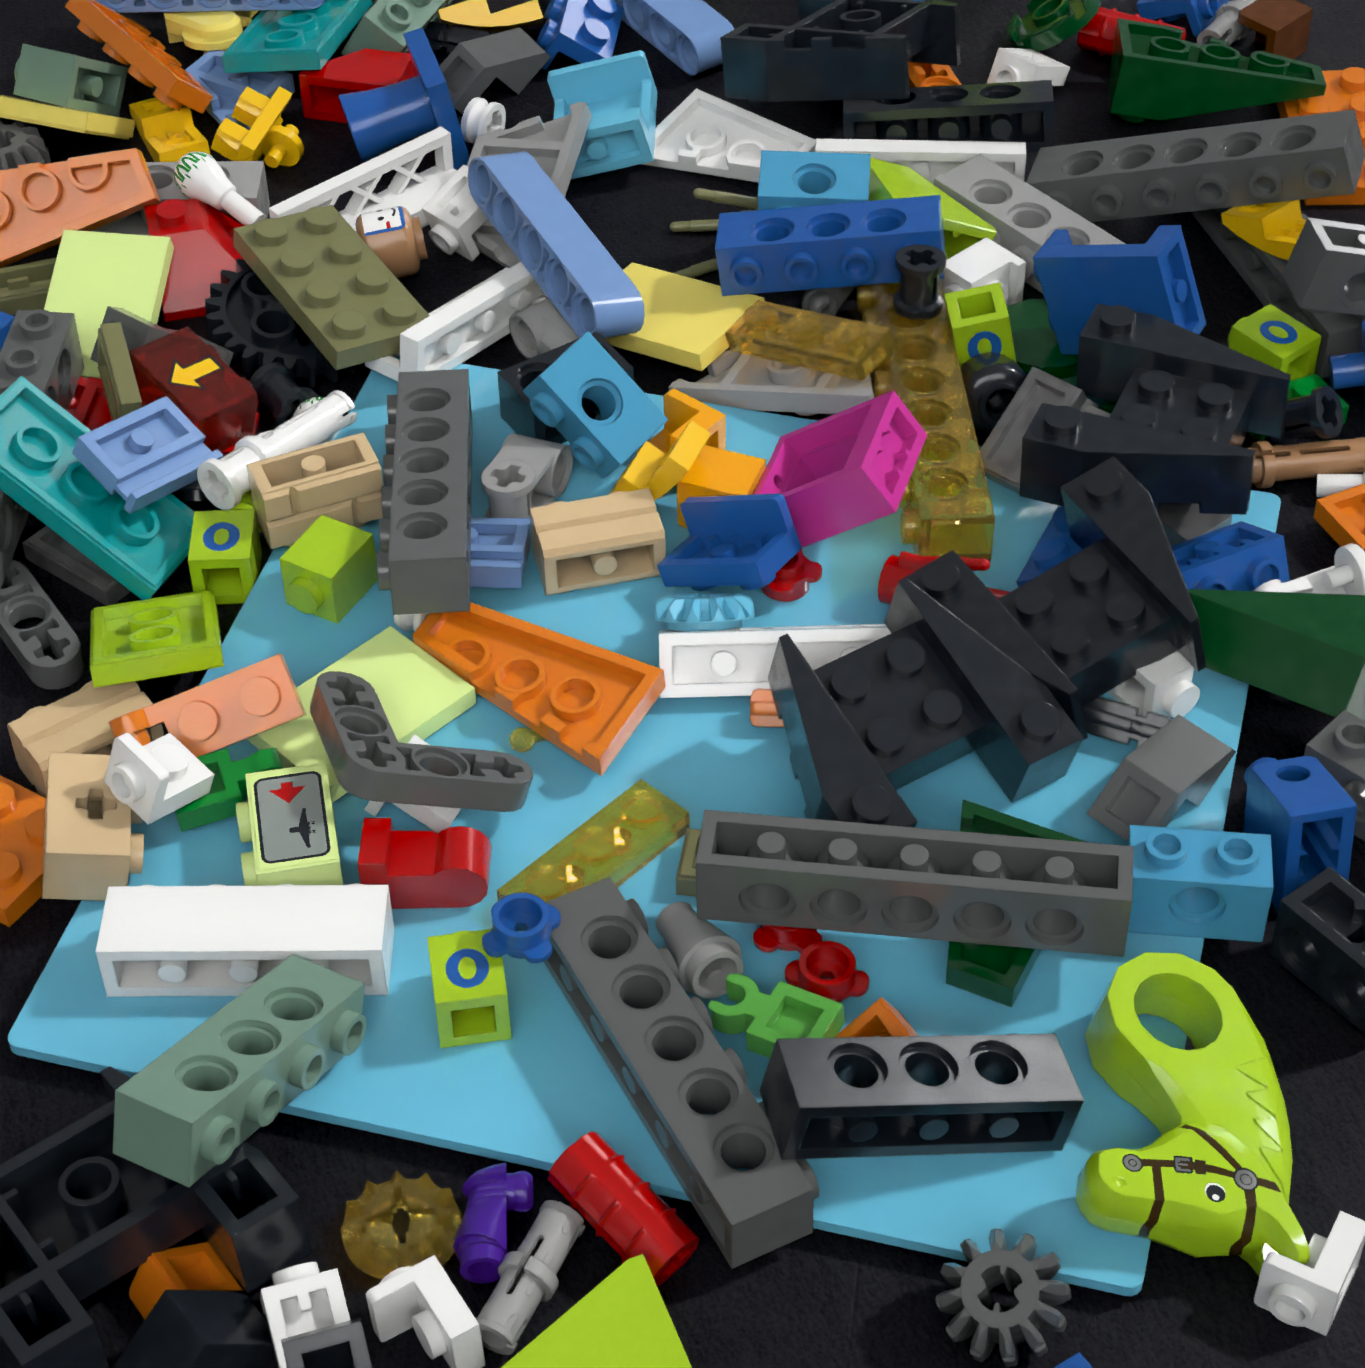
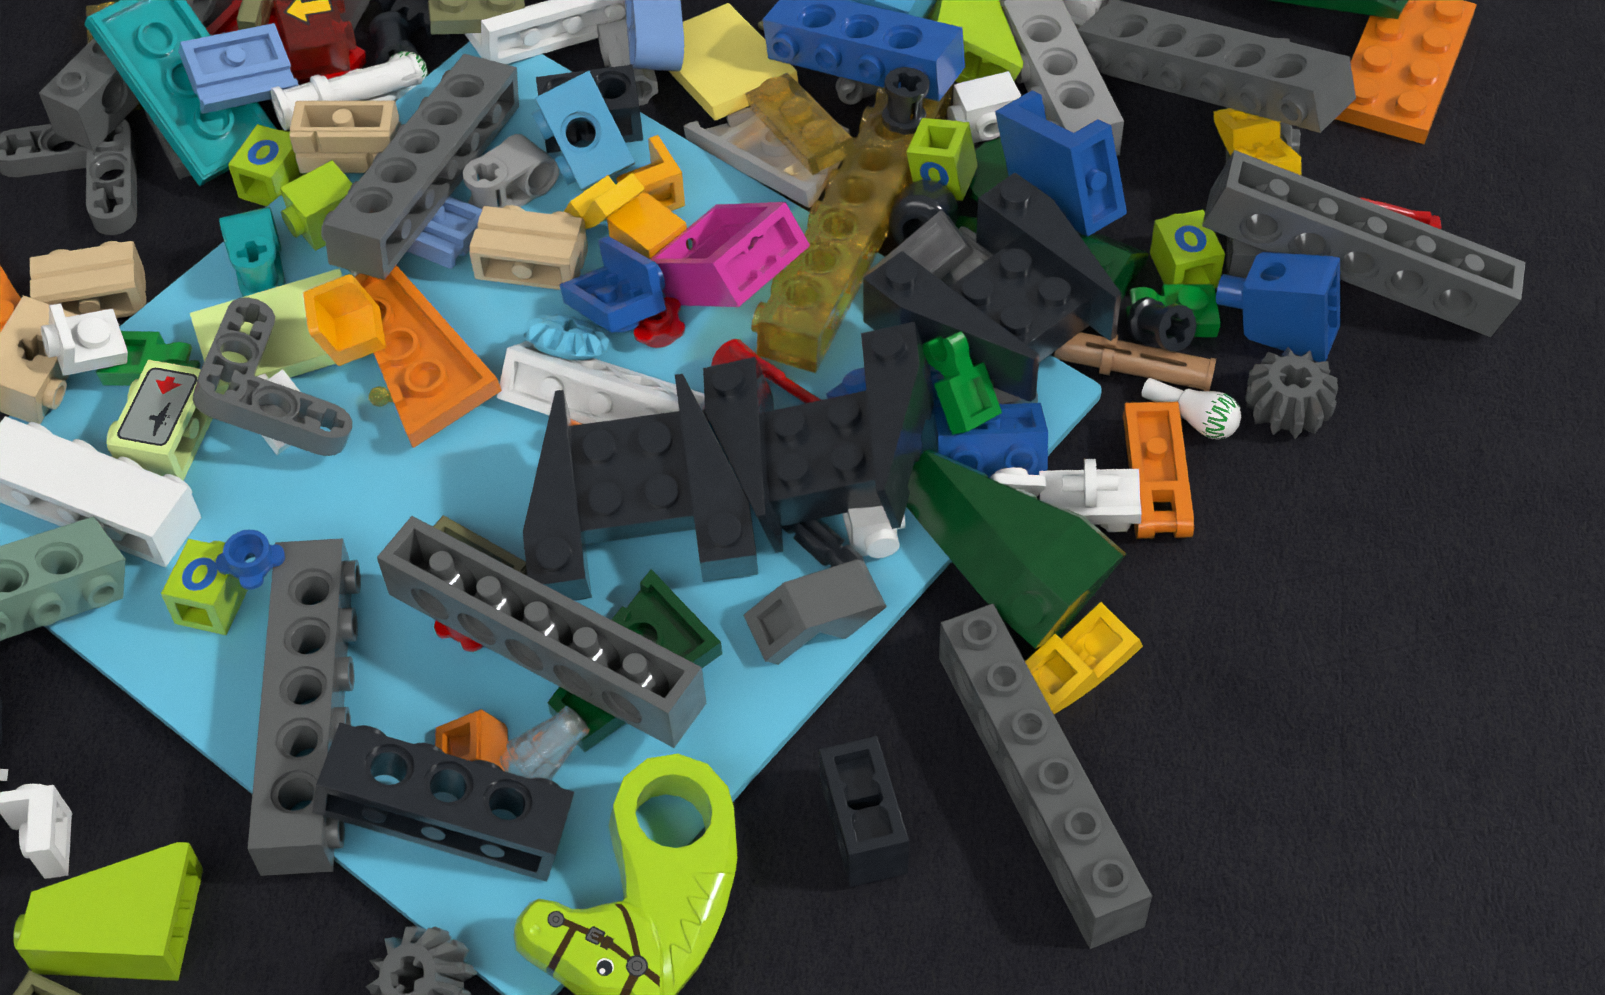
camera: 25 degrees right, 10 degrees up
lime tile [90,589,224,688] -> none
orange plate [108,654,307,757] -> none
clear yellow gear [340,1170,462,1280] -> none
red leg [357,818,492,909] -> none
dark purple arm [453,1163,533,1283] -> none
light grey pin [476,1200,585,1355] -> none
clear yellow plate [497,779,690,902] -> none
red axle [548,1131,700,1286] -> none
light grey cone [656,902,743,999] -> none
bright green plate [708,974,845,1058] -> none
red plate [785,941,869,1003] -> none
dark azure brick [1127,825,1274,942] -> none
blue torso [1243,756,1357,914] -> none
none -> teal piece [219,207,286,297]
none -> light orange panel [303,274,386,366]
none -> clear cone [500,706,589,780]
none -> green plate [923,331,1002,435]

